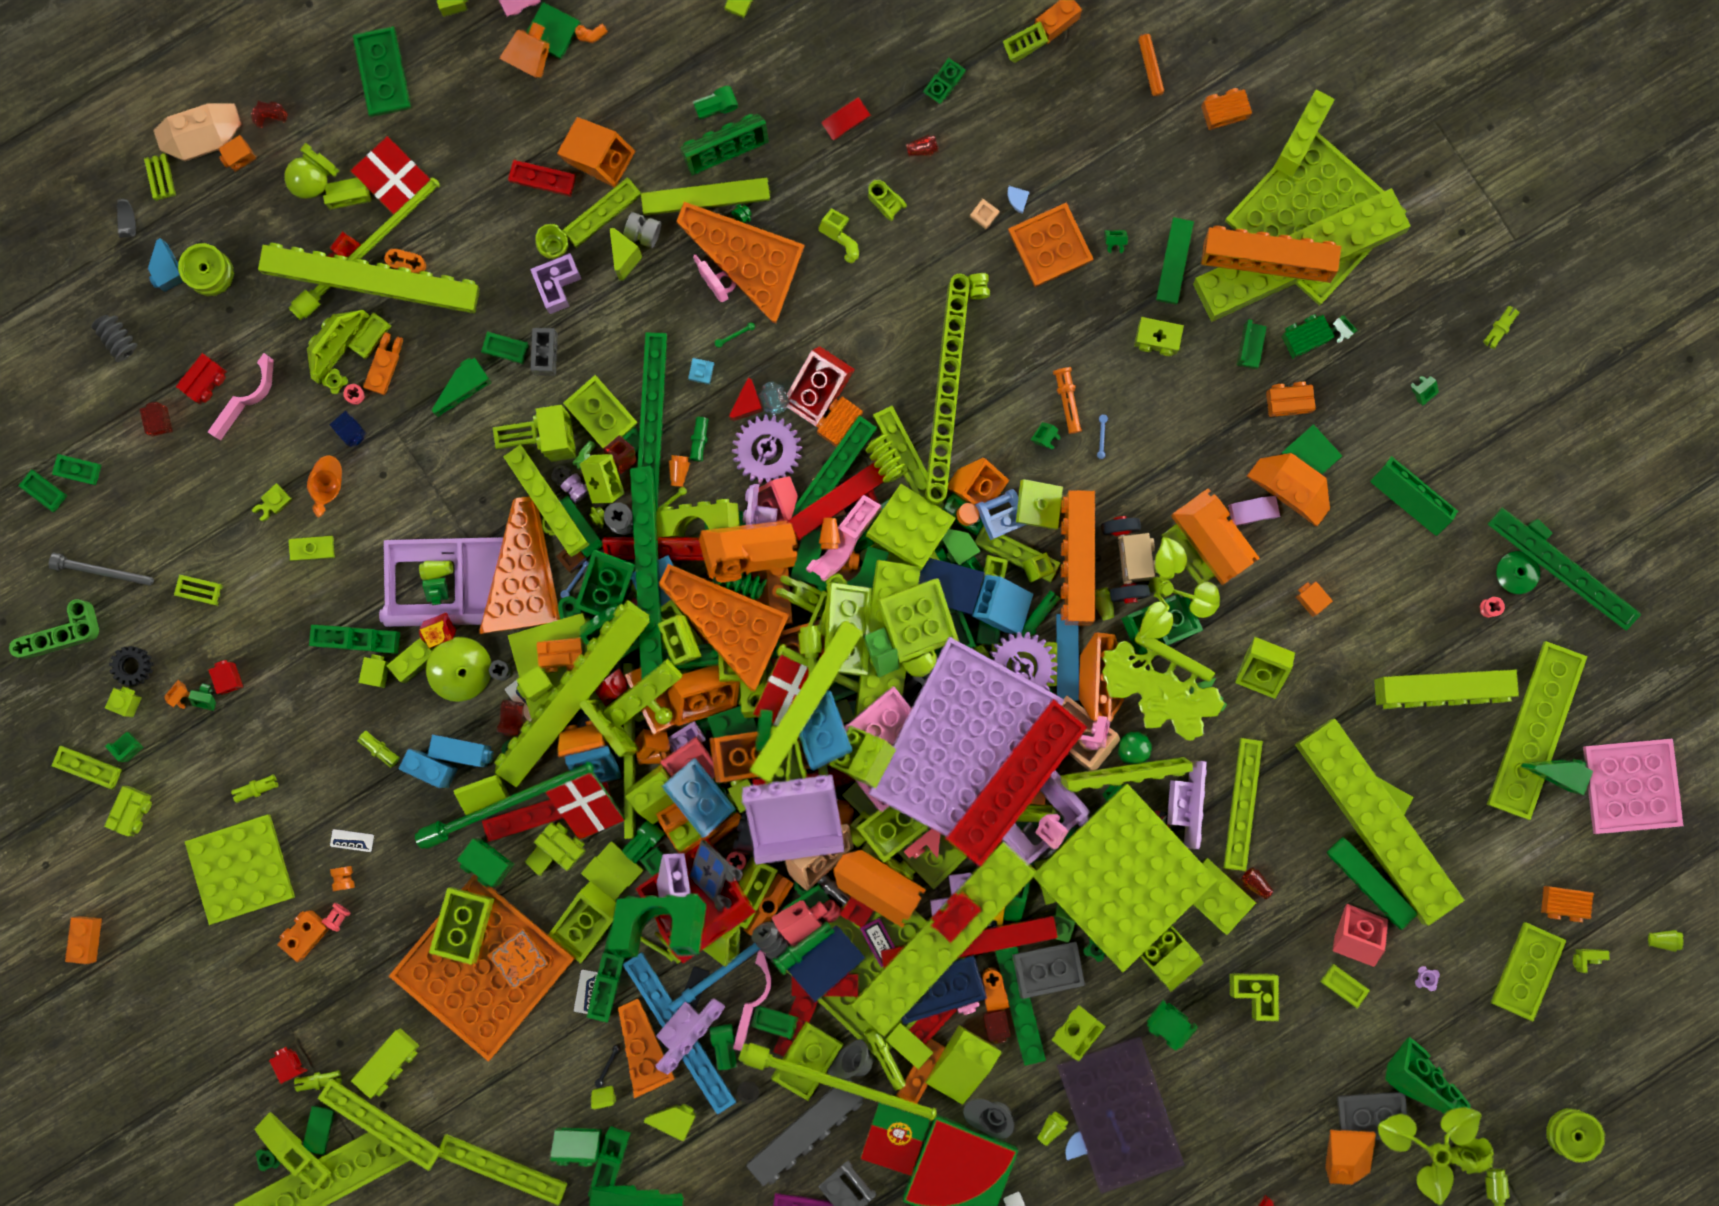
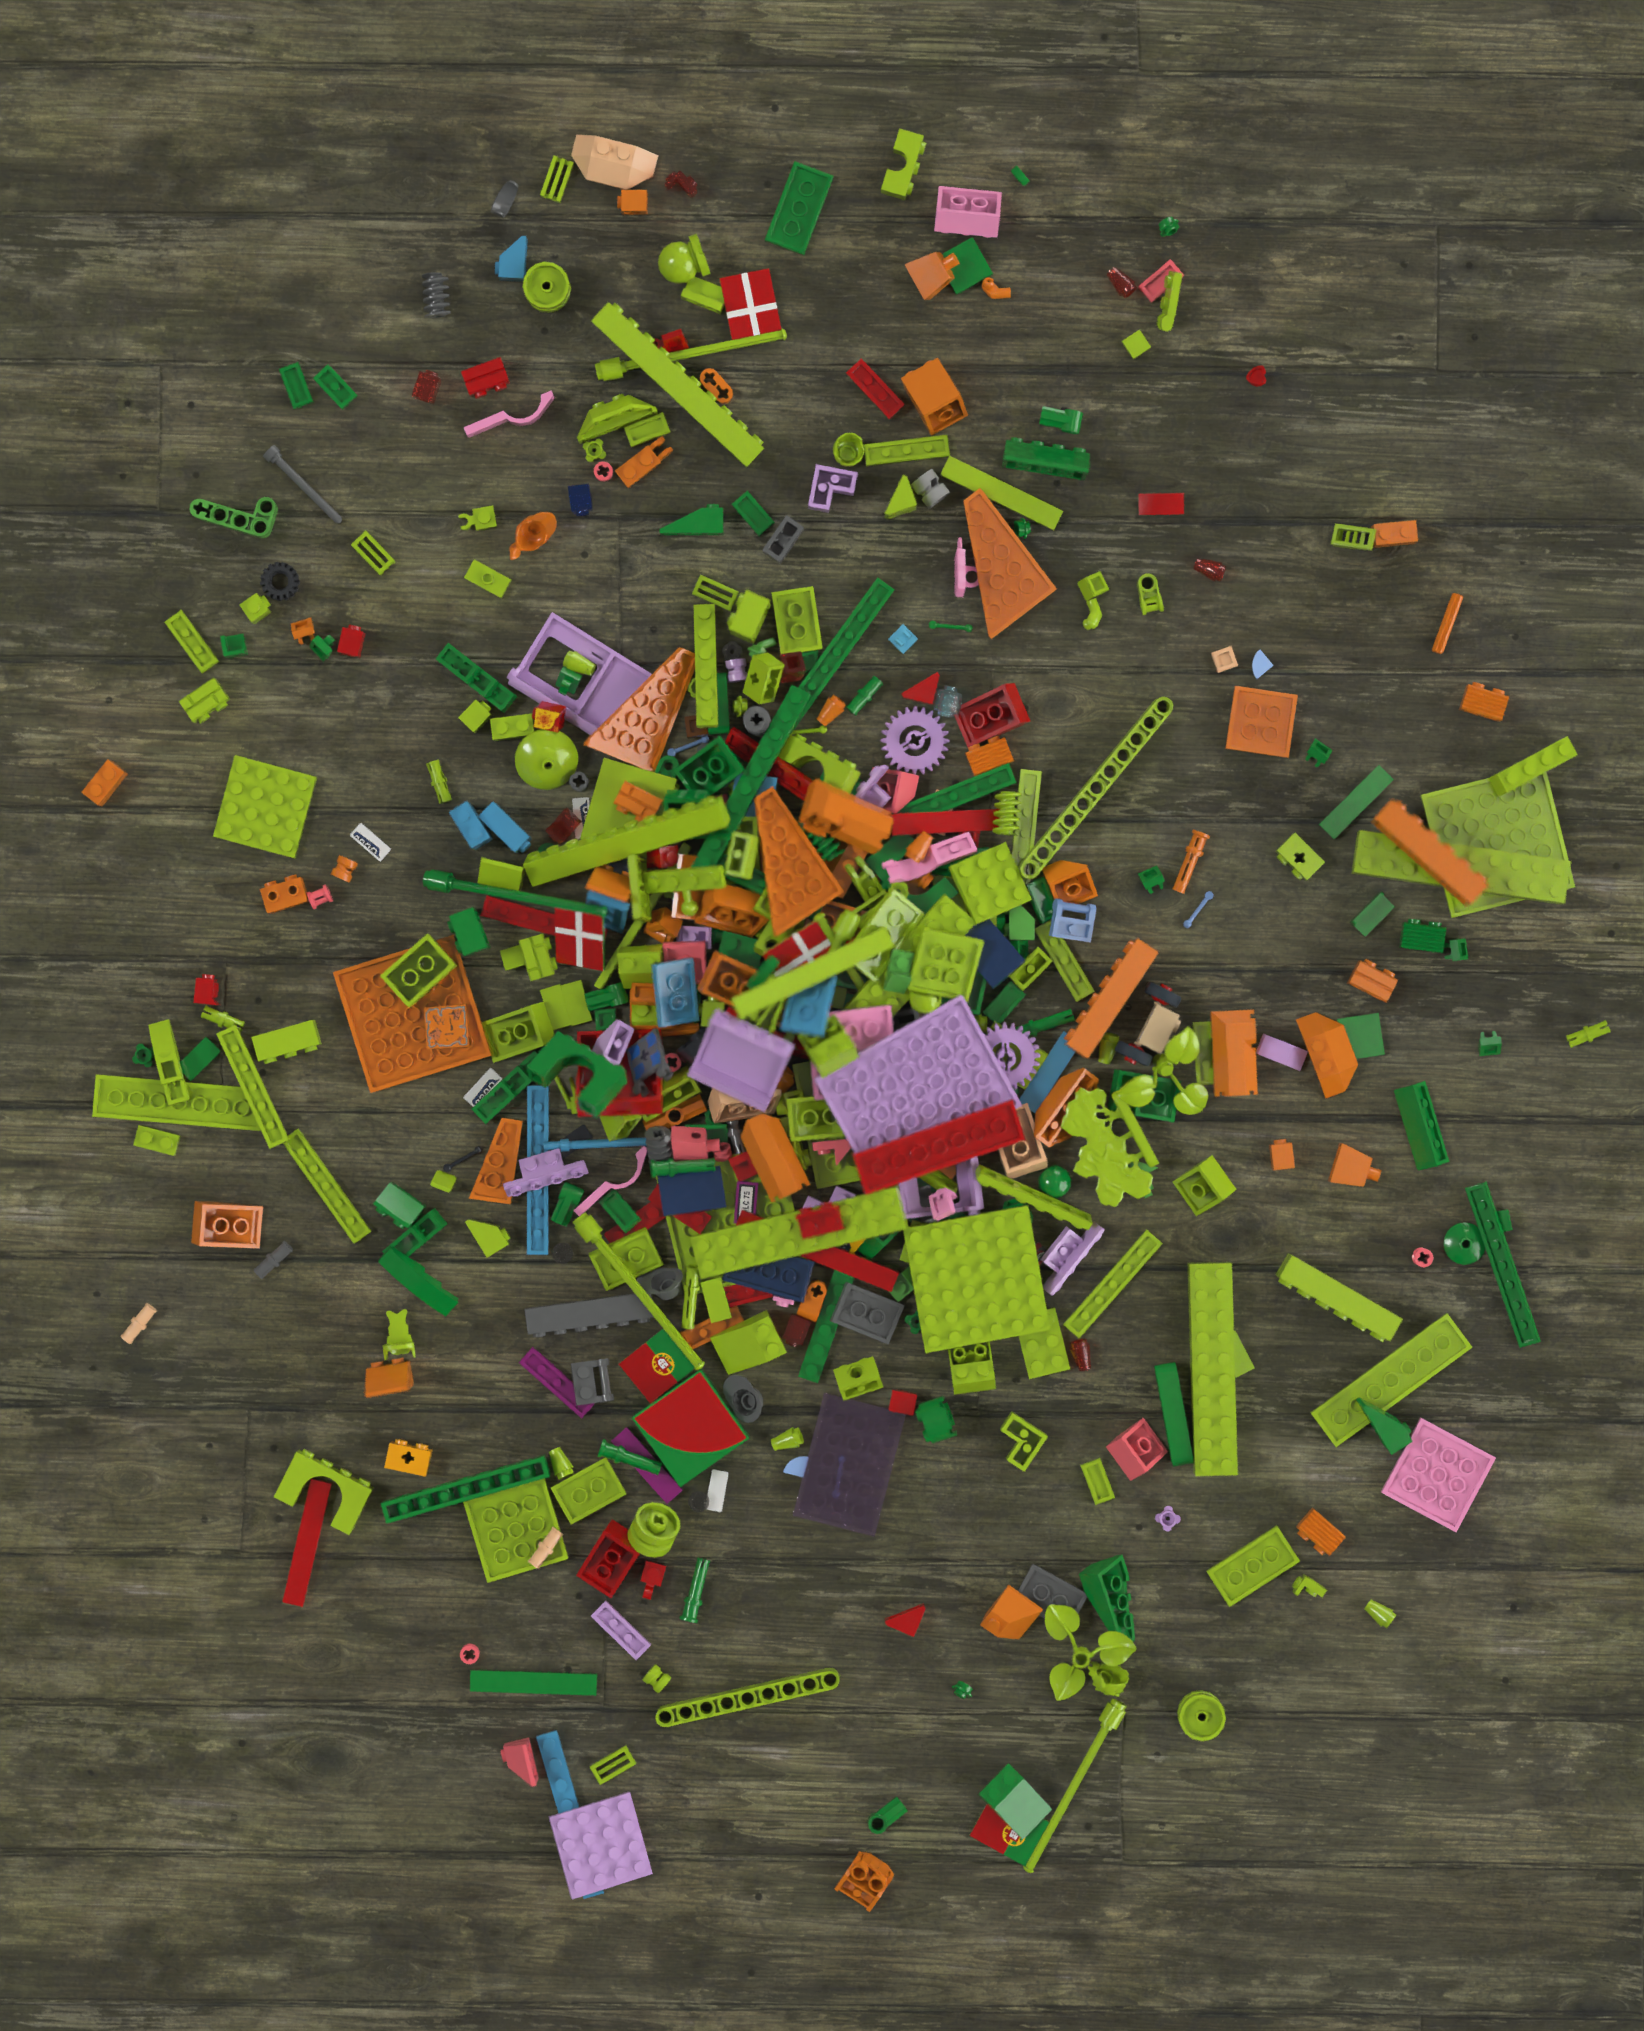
camera: 25 degrees right, 5 degrees up
lime pin [231,774,278,803] -> none
lime slope [516,665,553,702] -> none
green slope [923,58,966,105] -> none
orange tile [956,503,979,526] -> none
lime wheel [967,273,990,300] -> none
dark azure brick [973,575,1033,634] -> none
lime plate [1016,479,1063,530] -> none
lime slope [1022,553,1055,582] -> none
bright pink bracket [1081,716,1110,750] -> none
none -> red panel [889,1388,917,1416]
none -> orange torso [1328,1143,1381,1187]

